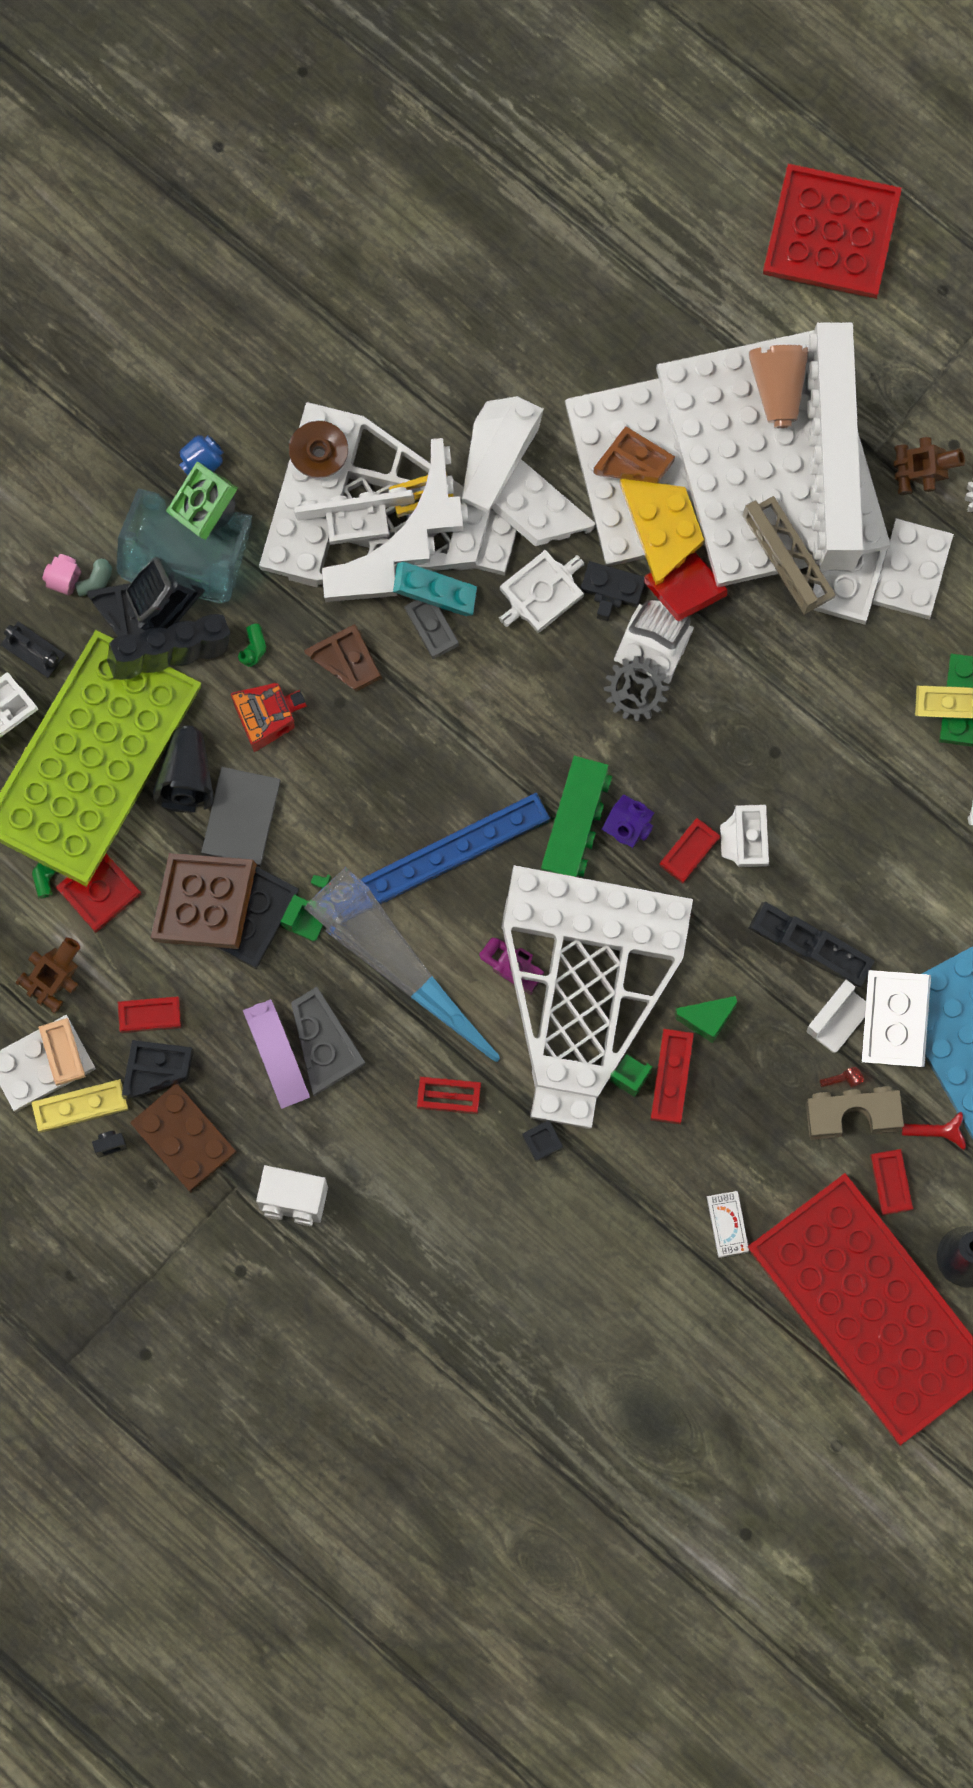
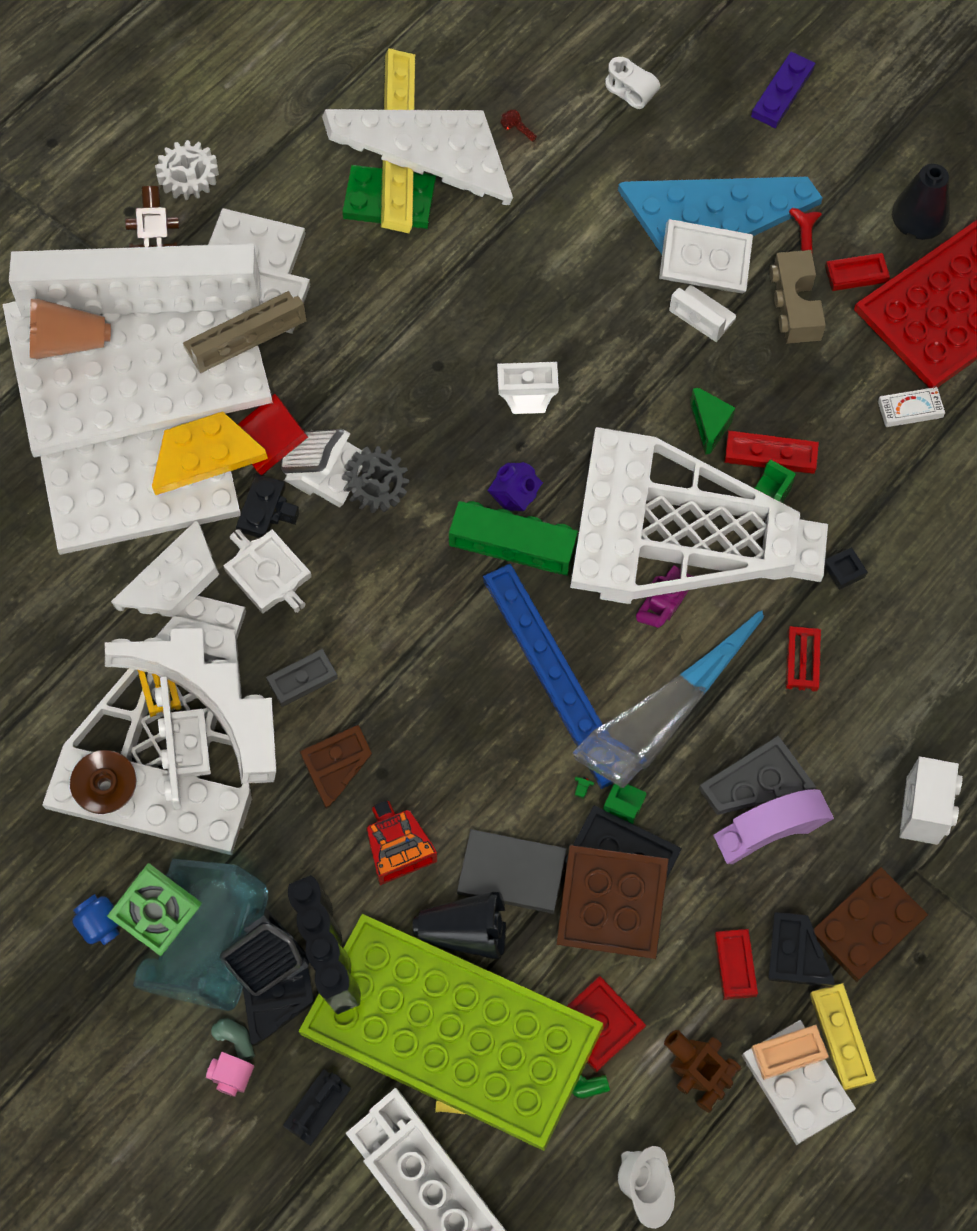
camera: 95 degrees left, 10 degrees down
black plate [92,1131,128,1158] -> none
green arm [238,624,267,667] -> none
teal plate [393,562,477,617] -> none
white wedge [462,396,543,513] -> none
dark orange wing [593,426,675,483] -> none
red tile [659,818,720,884] -> none
black slope [748,901,875,987] -> none
clear red hand [820,1067,865,1088] -> none

